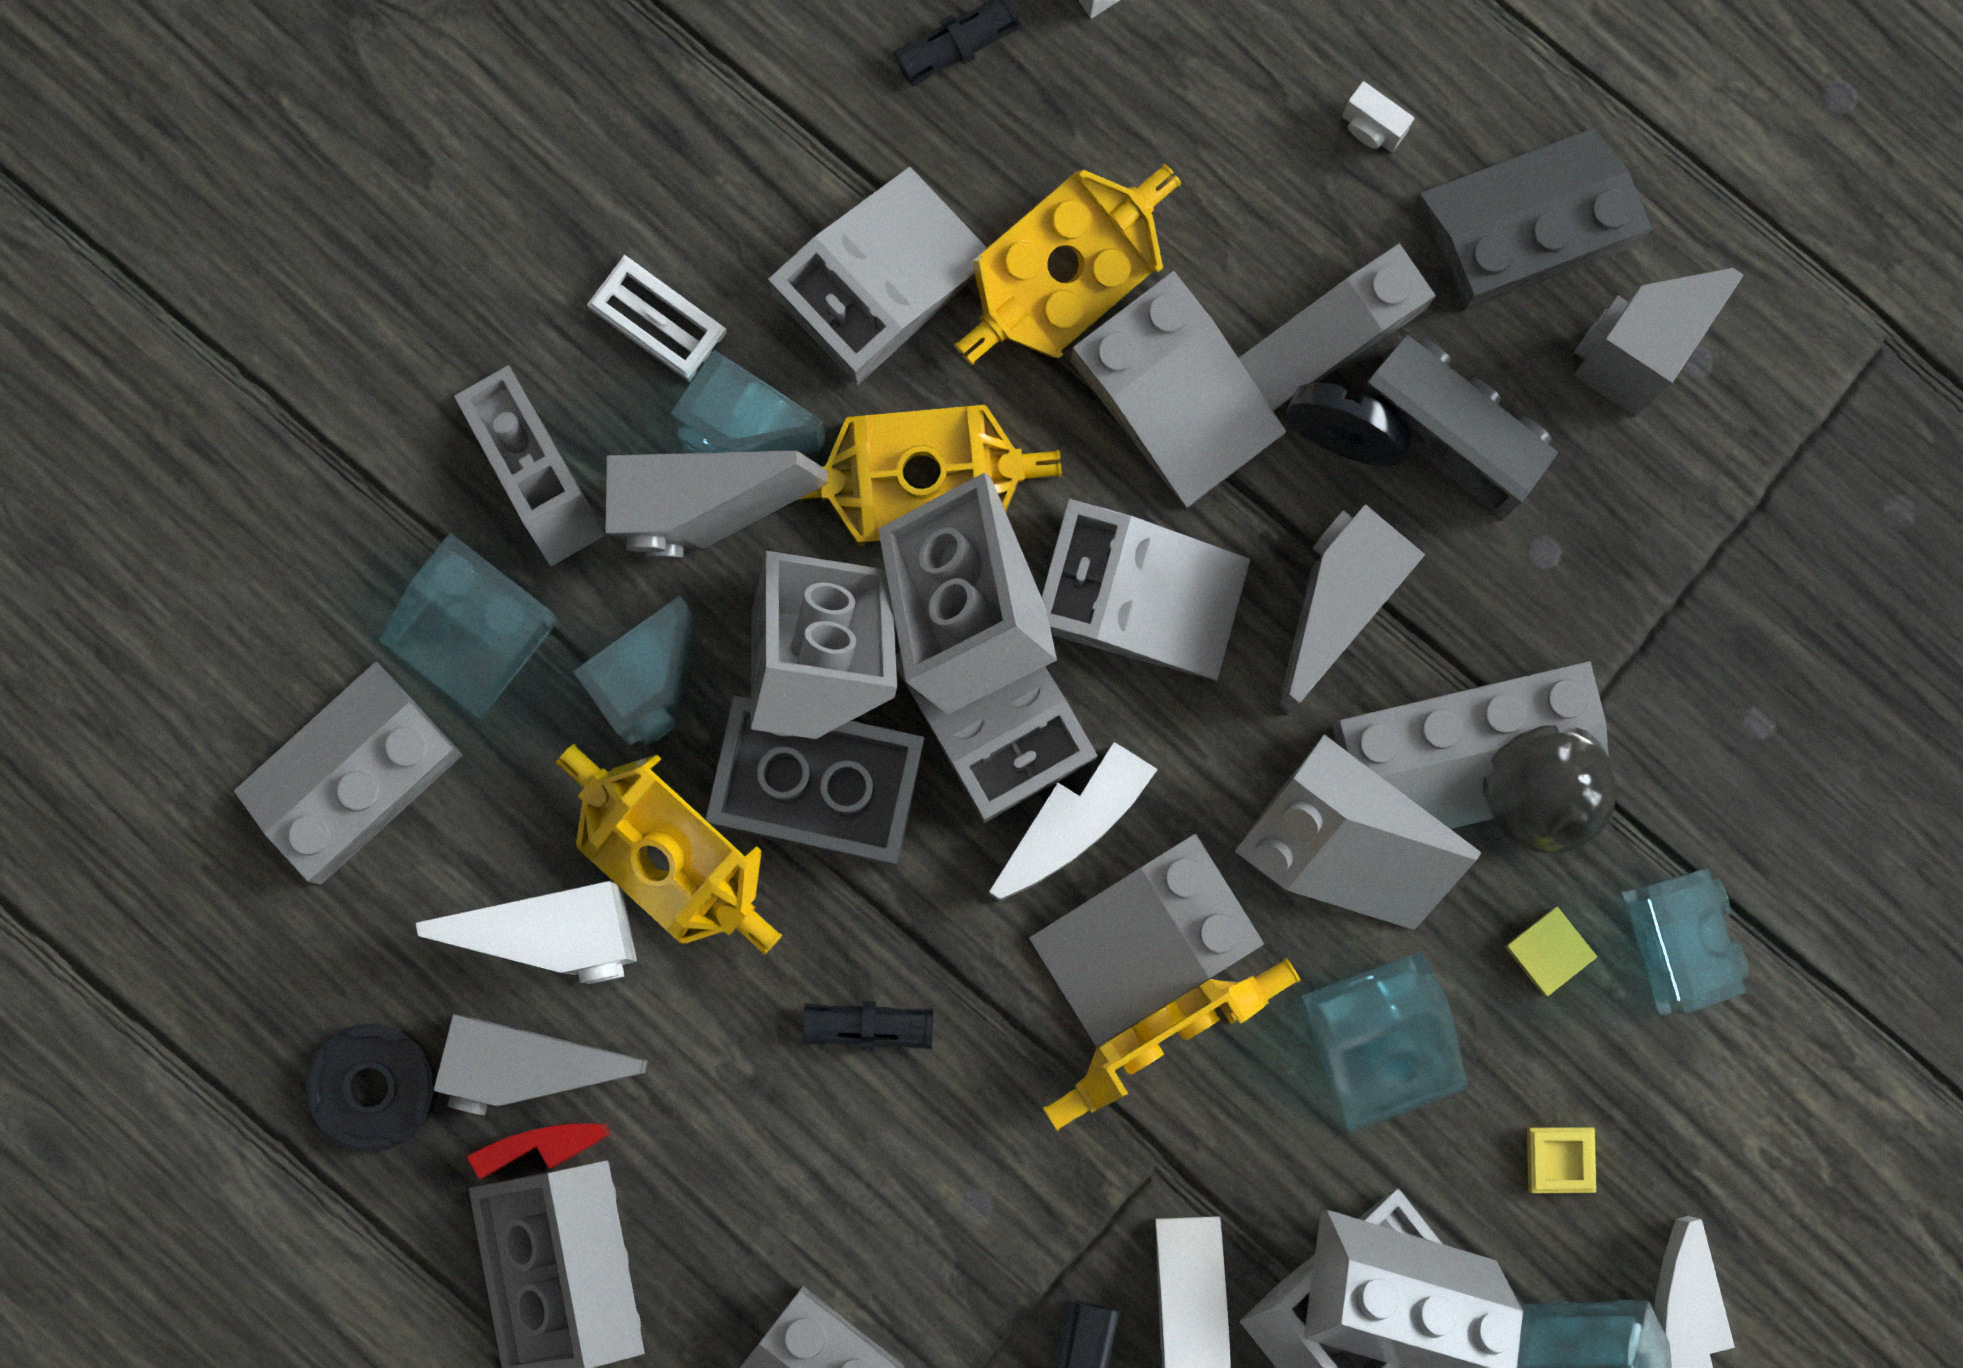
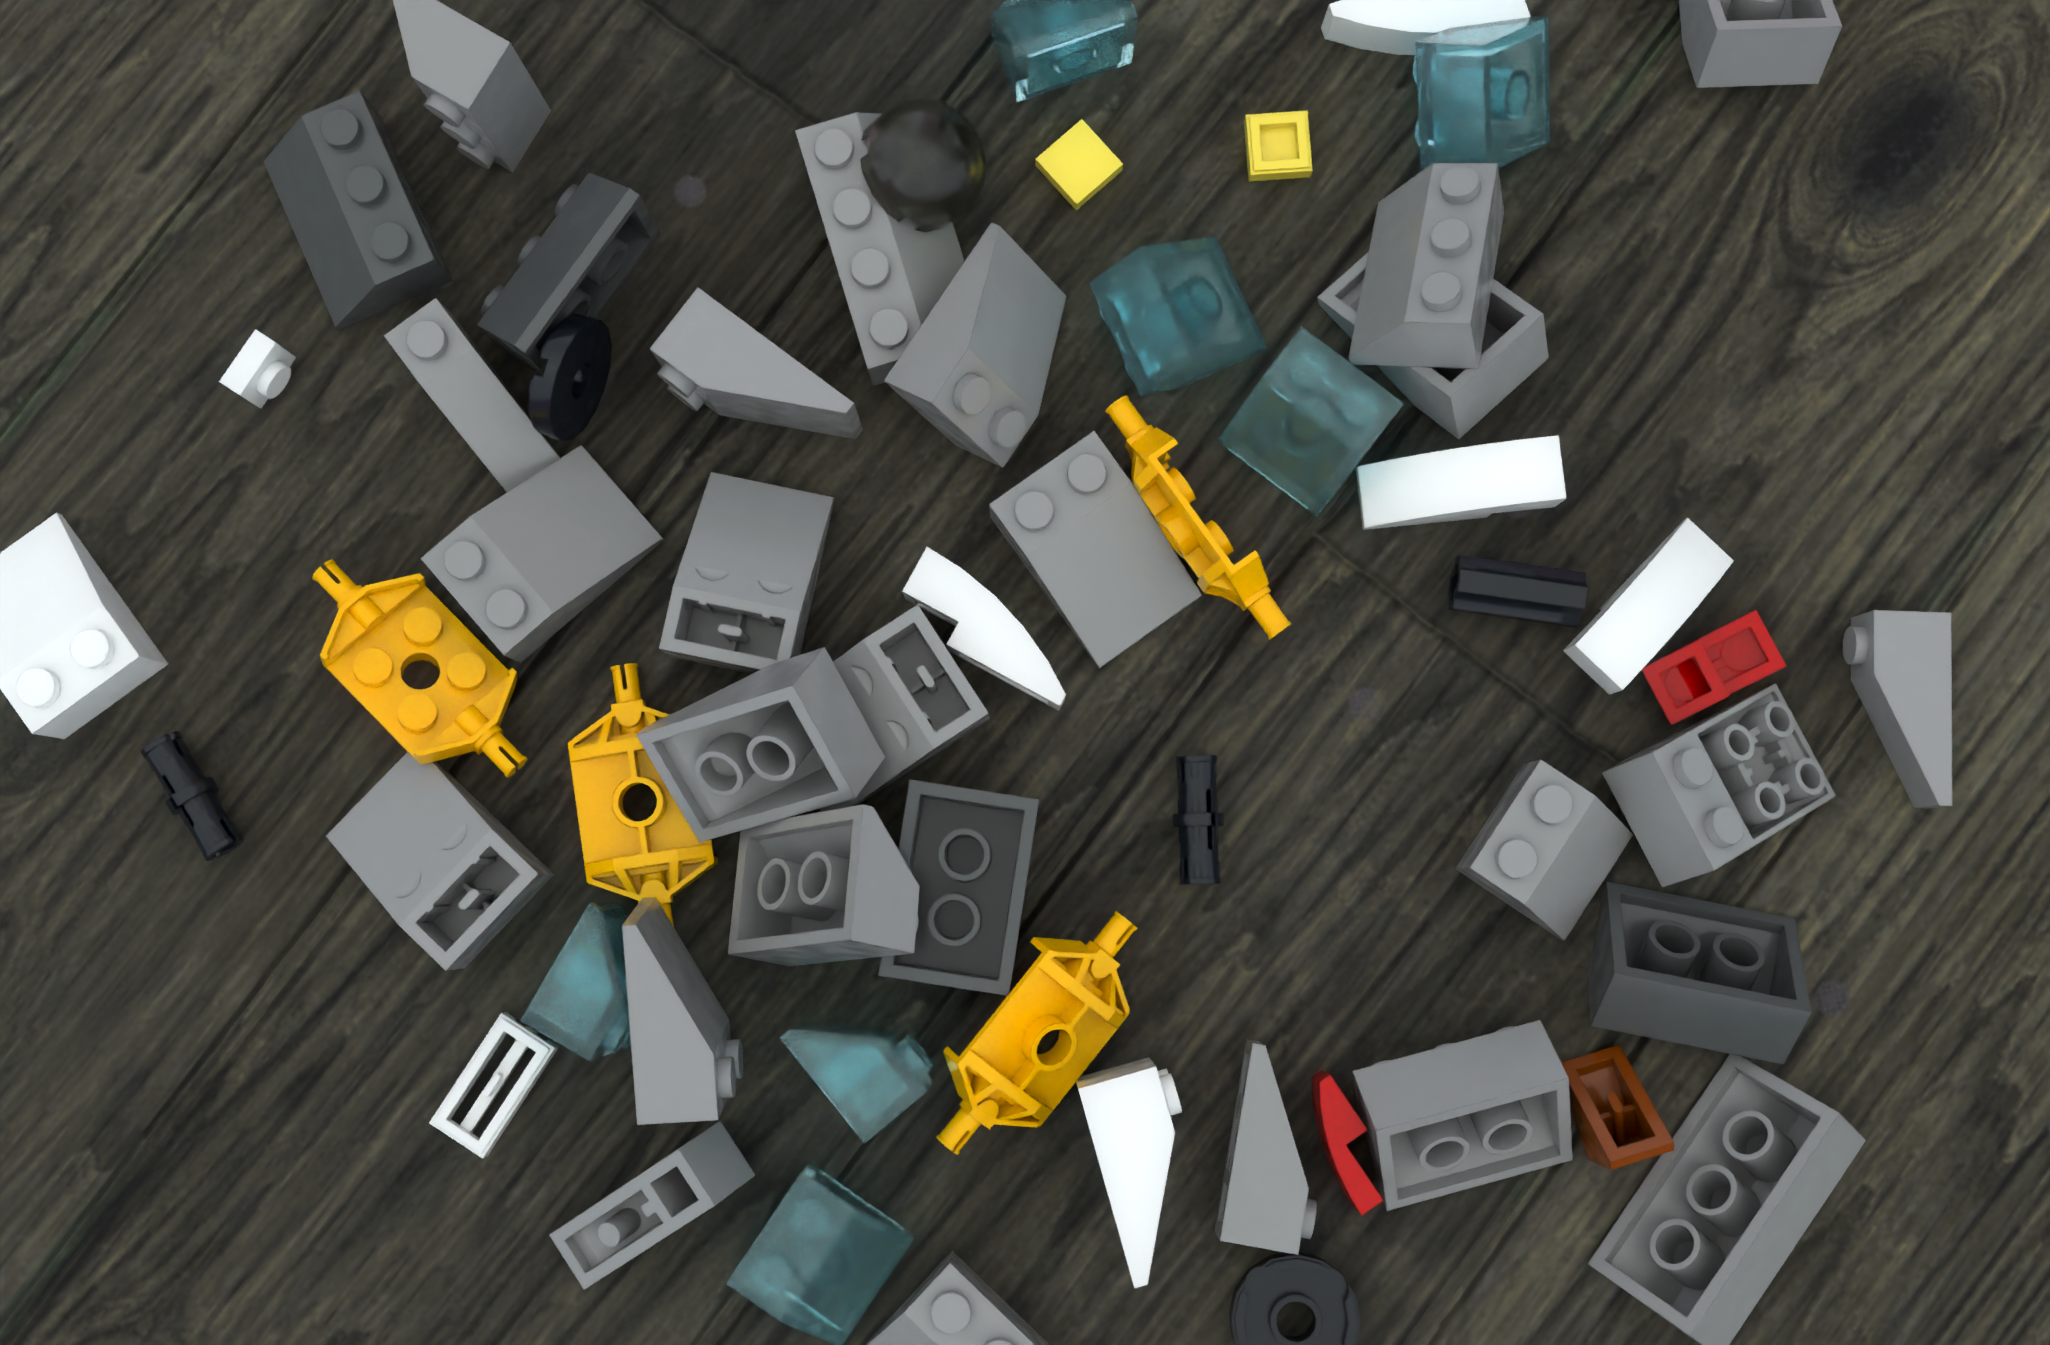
camera: 90 degrees left, 0 degrees up
none -> clear light blue slope [1218,326,1404,516]

